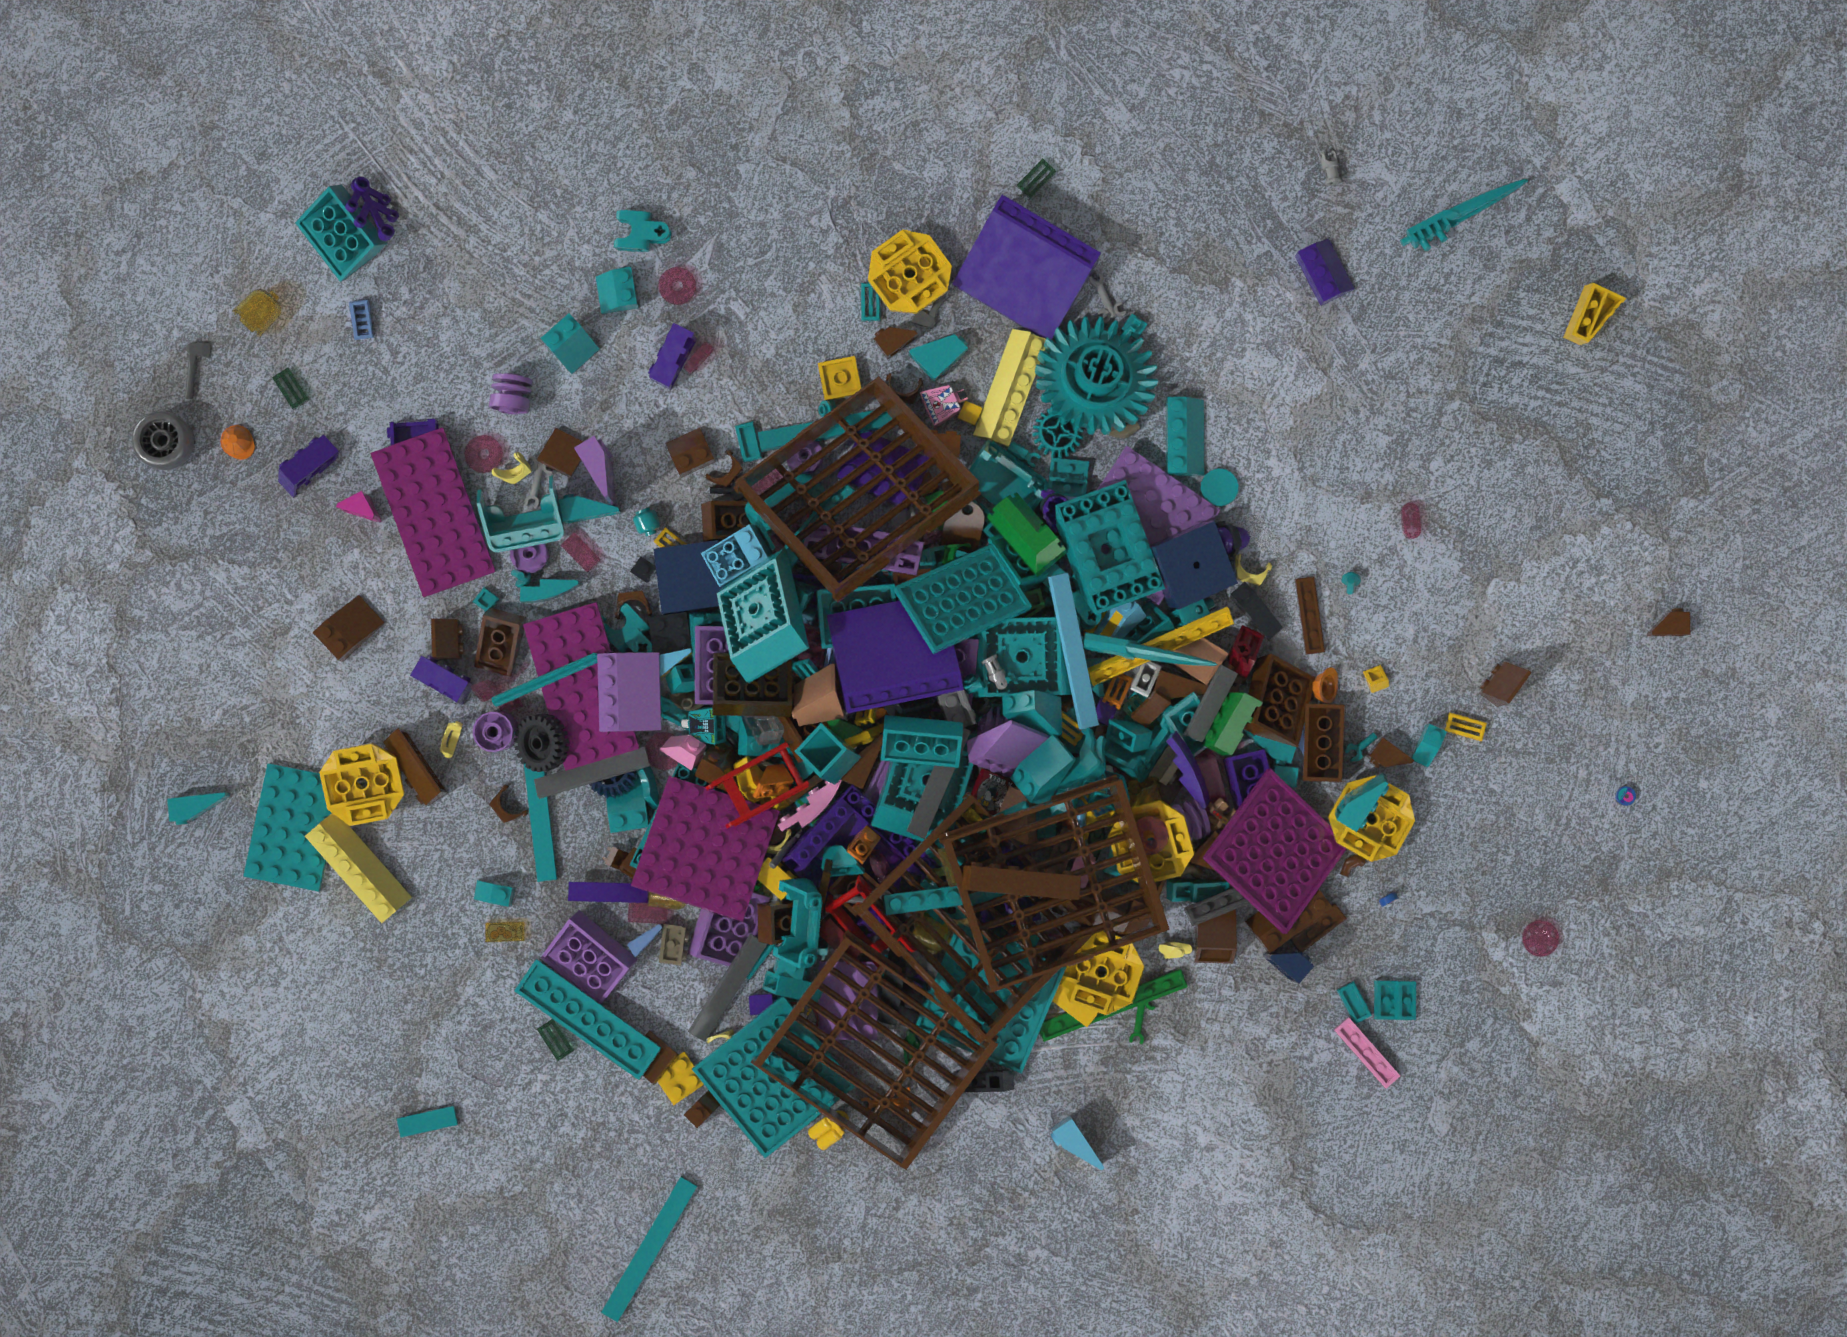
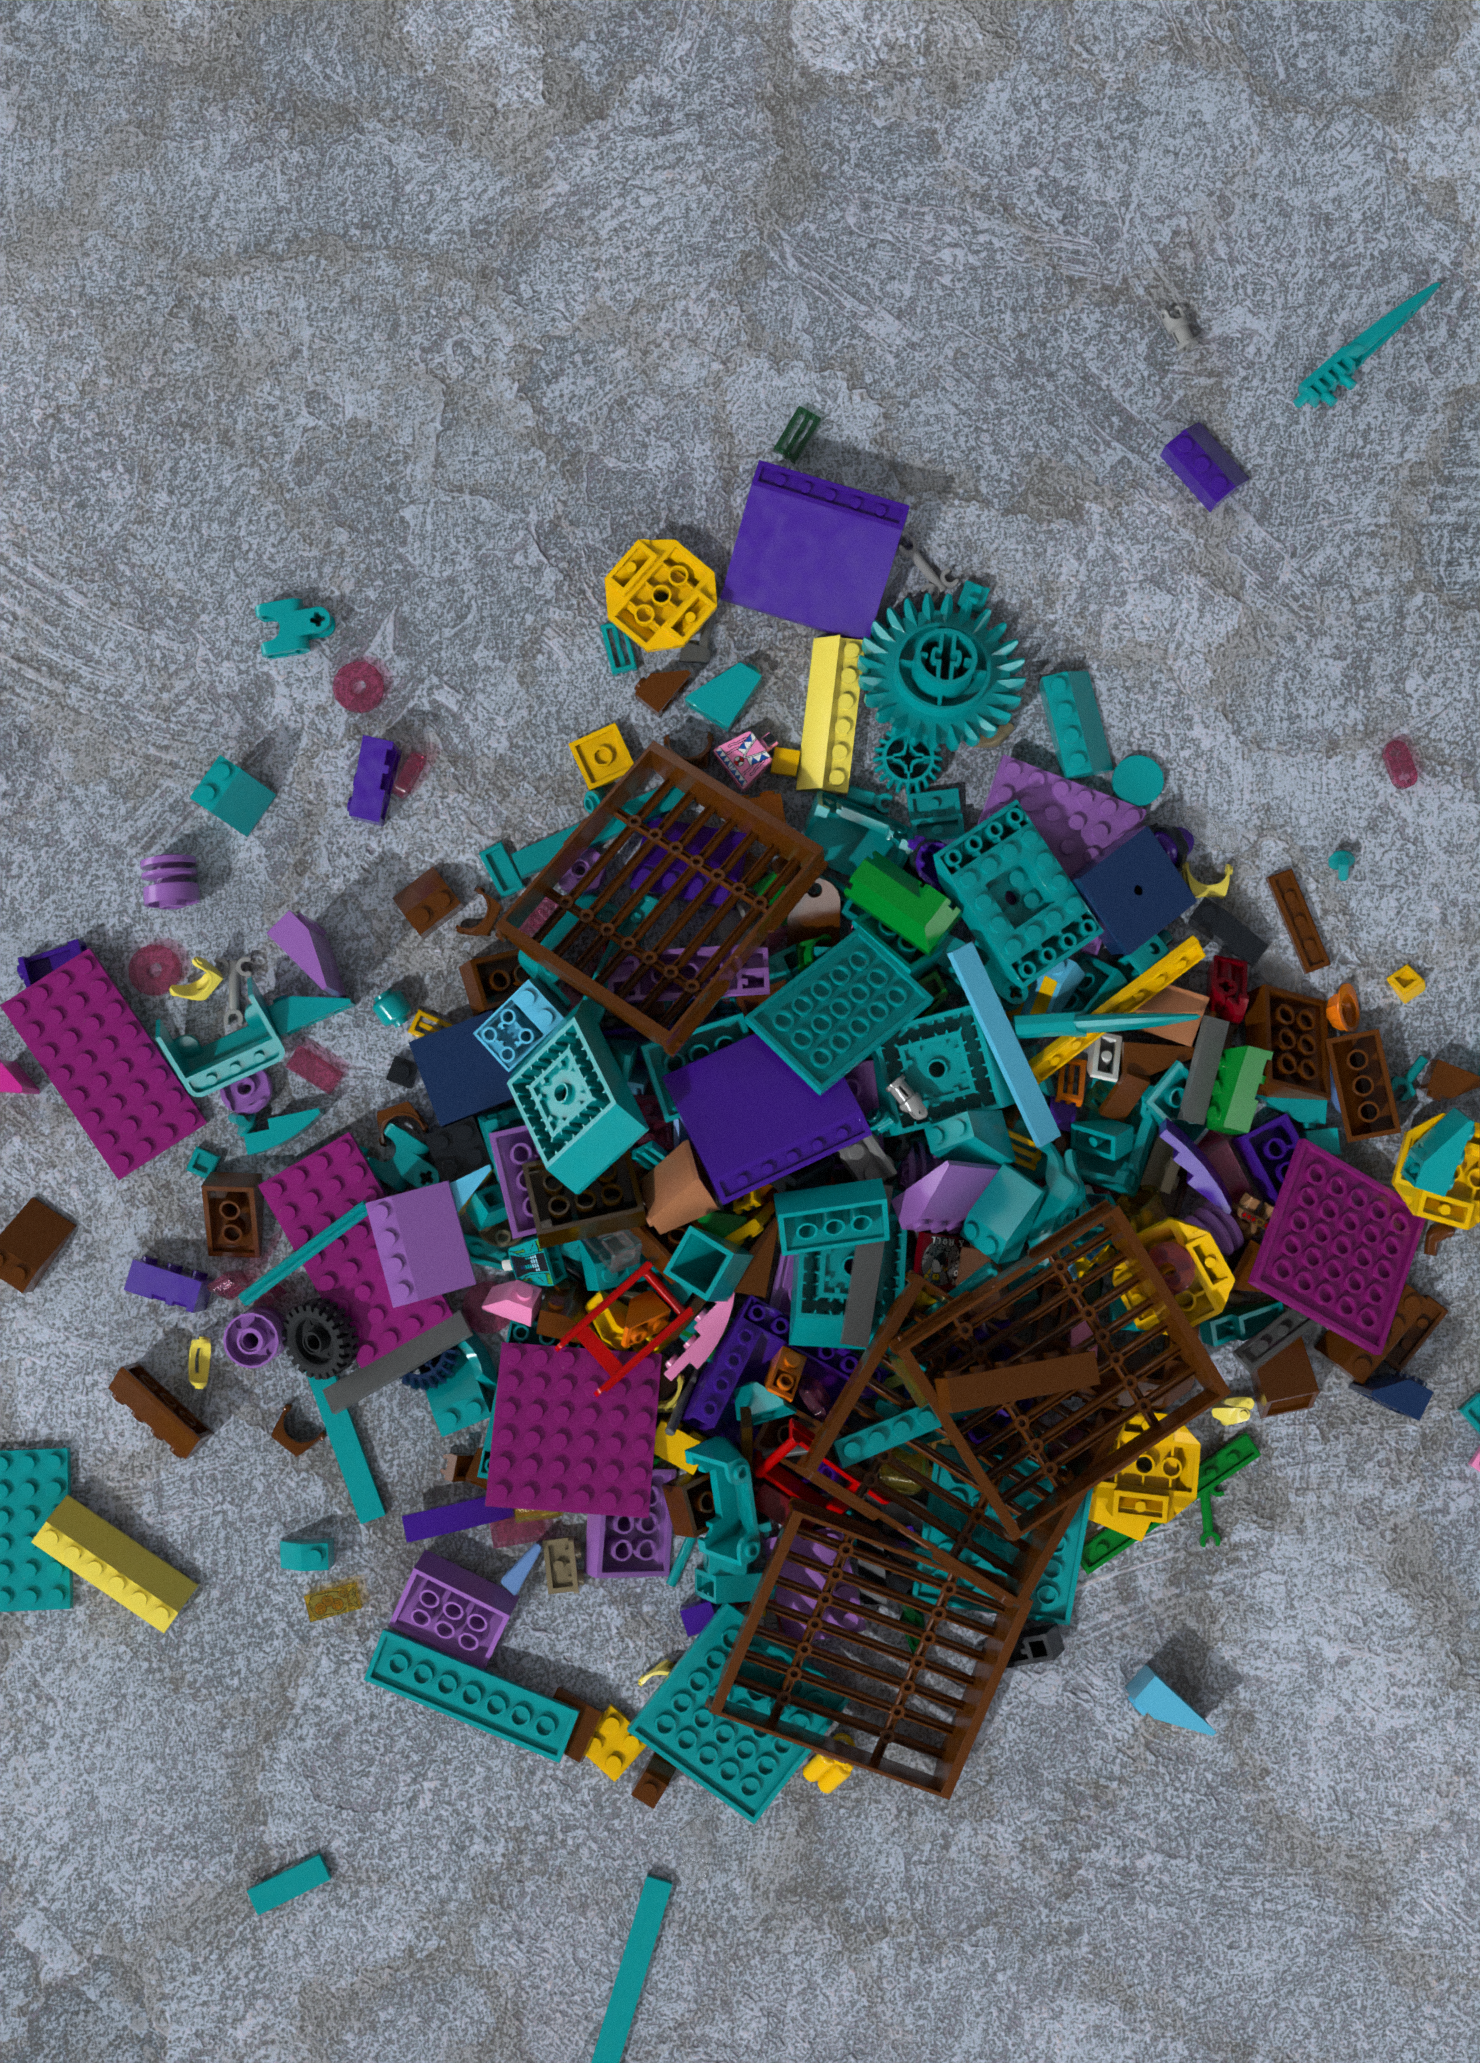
camera: 10 degrees left, 0 degrees up
yellow piece [319,743,405,826] -> none
reddish brown slope [431,618,465,660] -> none
reddish brown tile [537,428,583,478] -> none
clear green tile [537,1019,574,1061] -> none
teal slope [596,267,639,314] -> none
dark grey tile [688,933,767,1042] -> none
black bar [710,481,745,501] -> none
orange bar [861,1087,912,1115] -> none

